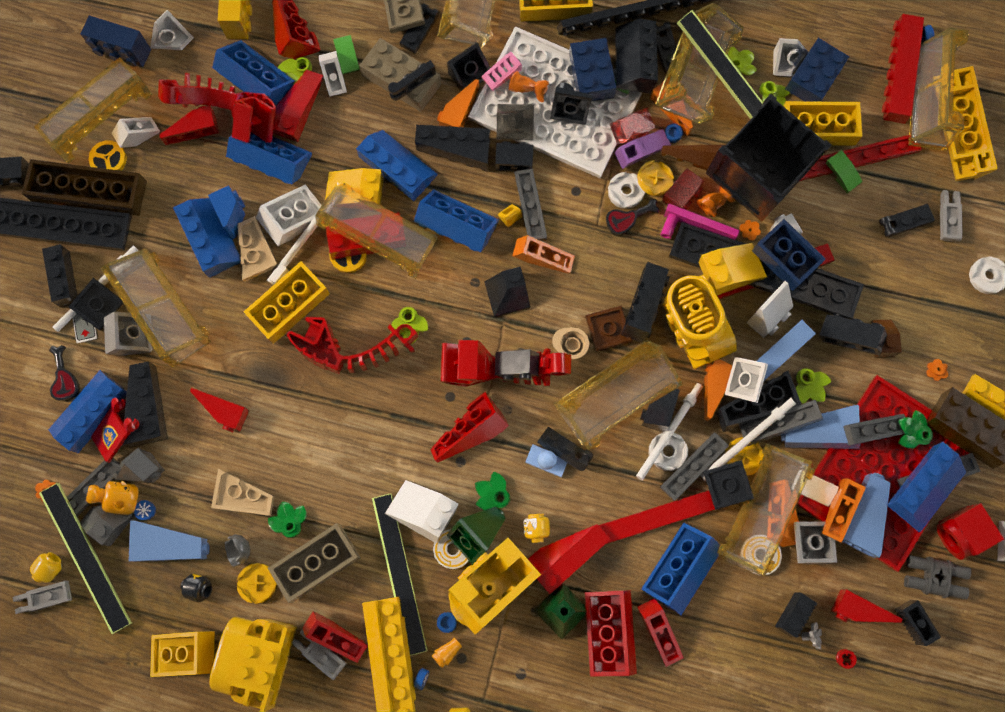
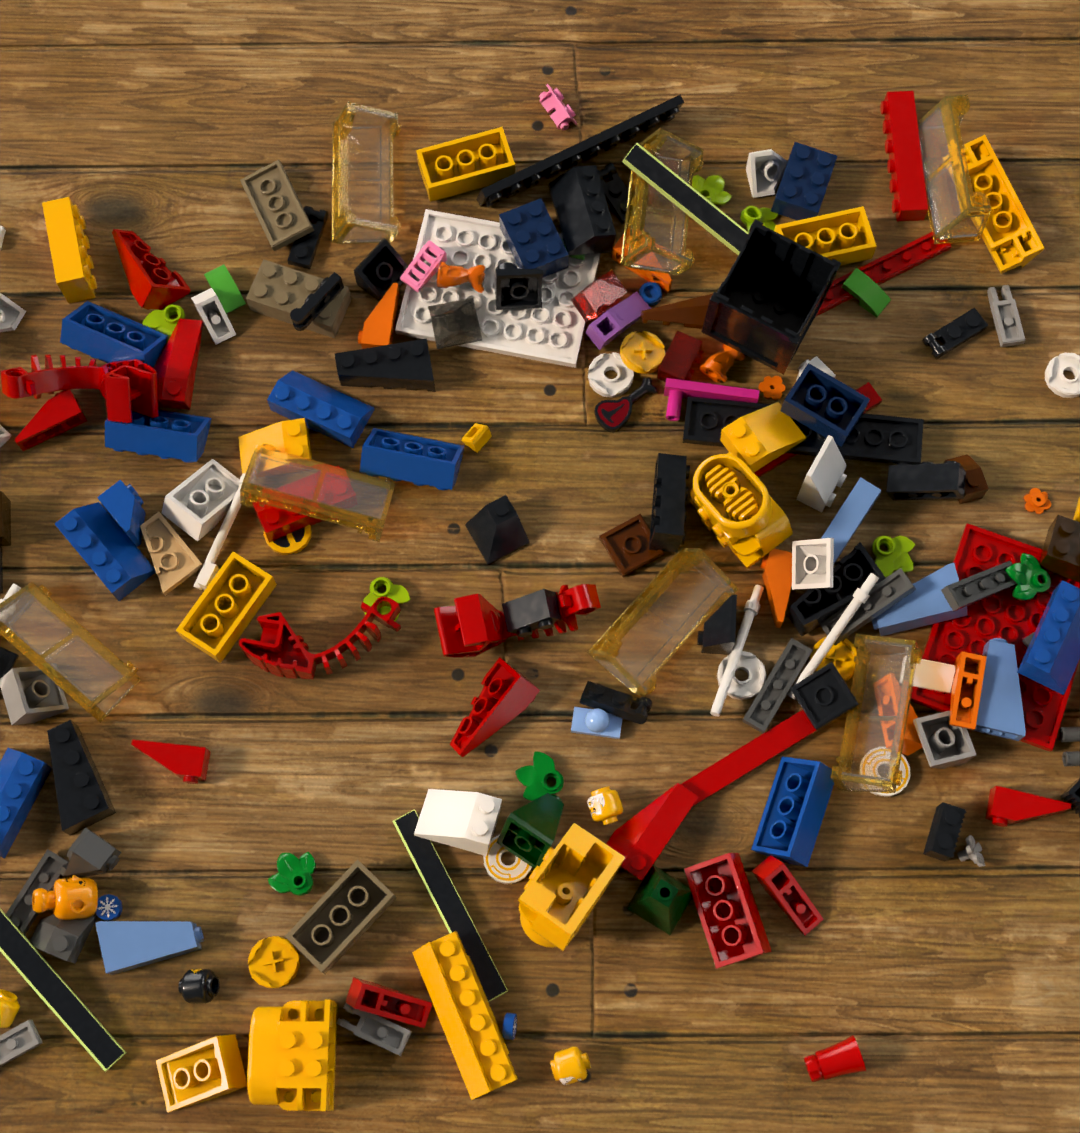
camera: 15 degrees left, 5 degrees down
red flag [91,398,139,463] -> none
tan wing [211,469,274,516] -> none
dark grey hair [225,534,251,567] -> none
light orange cone [432,638,462,668] -> none
blue tile [437,612,457,633] -> none
black brick [495,141,534,172] -> none
orange slope [513,235,575,274] -> none
dark grey plate [514,168,547,241] -> none
tan piece [552,327,589,360] -> none
red bush [836,649,857,669] -> none
blue tile [921,25,935,44] -> none

